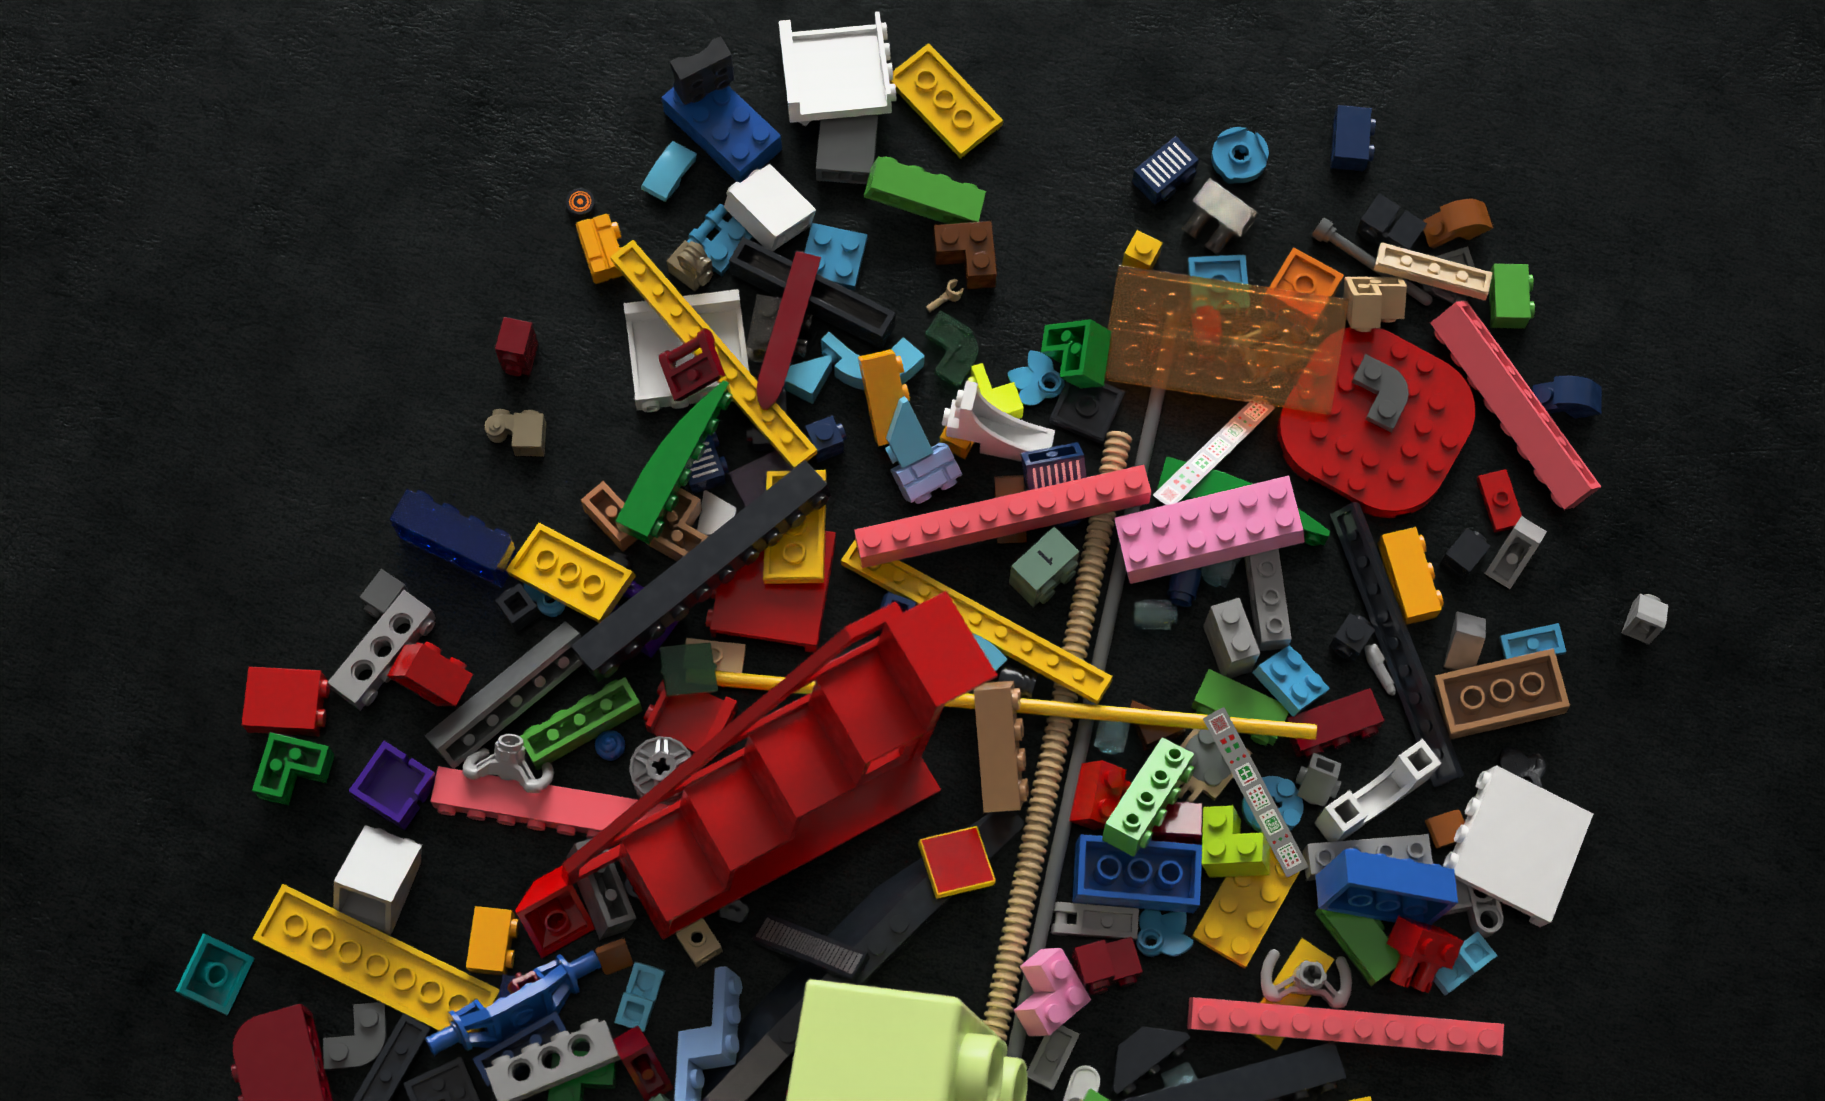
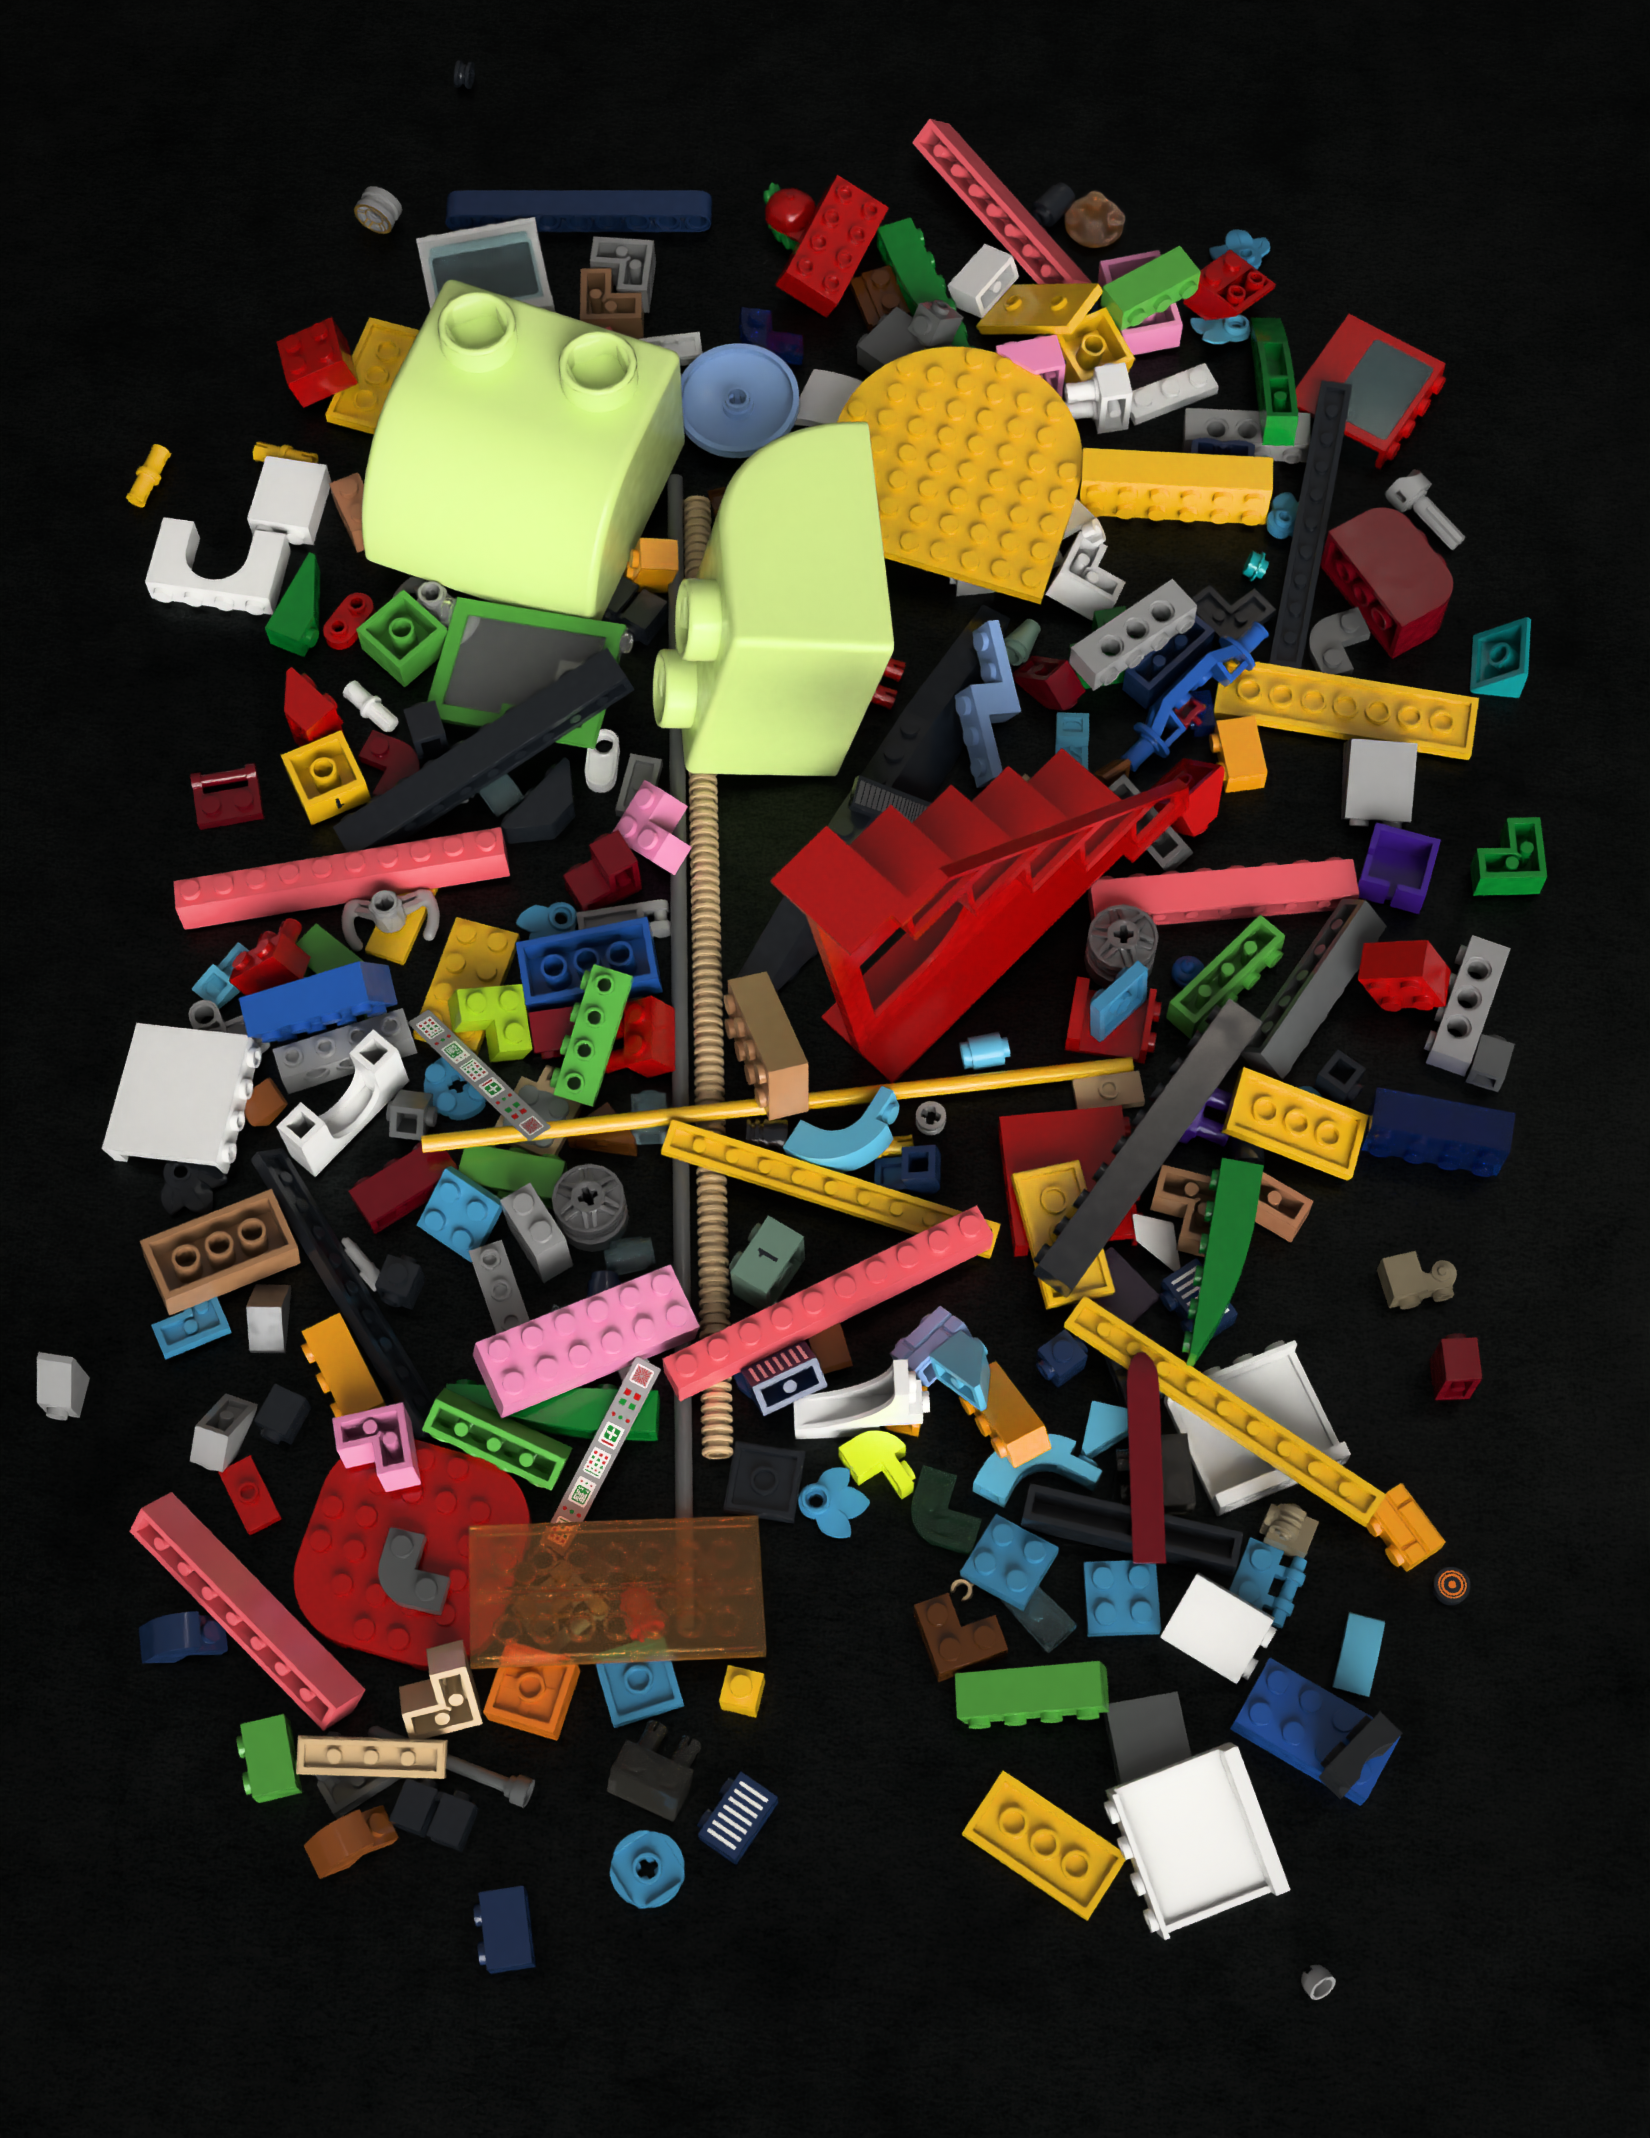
camera: 170 degrees right, 5 degrees down
red brick [242,667,330,736] -> none
light grey piece [462,734,554,793] -> none
dark red plate [659,328,726,401] -> none
clear green piece [659,642,718,696] -> none
red tile [918,826,995,899] -> none
green brick [1041,319,1112,389] -> none
none -> bright pink brick [332,1402,421,1492]
none -> bright green brick [422,1388,572,1491]
none -> flat silver wheel [552,1164,629,1252]
none -> dark azure plate [960,1514,1059,1611]
none -> clear light blue slope [1000,1586,1077,1653]
none -> dark azure plate [1090,961,1148,1043]

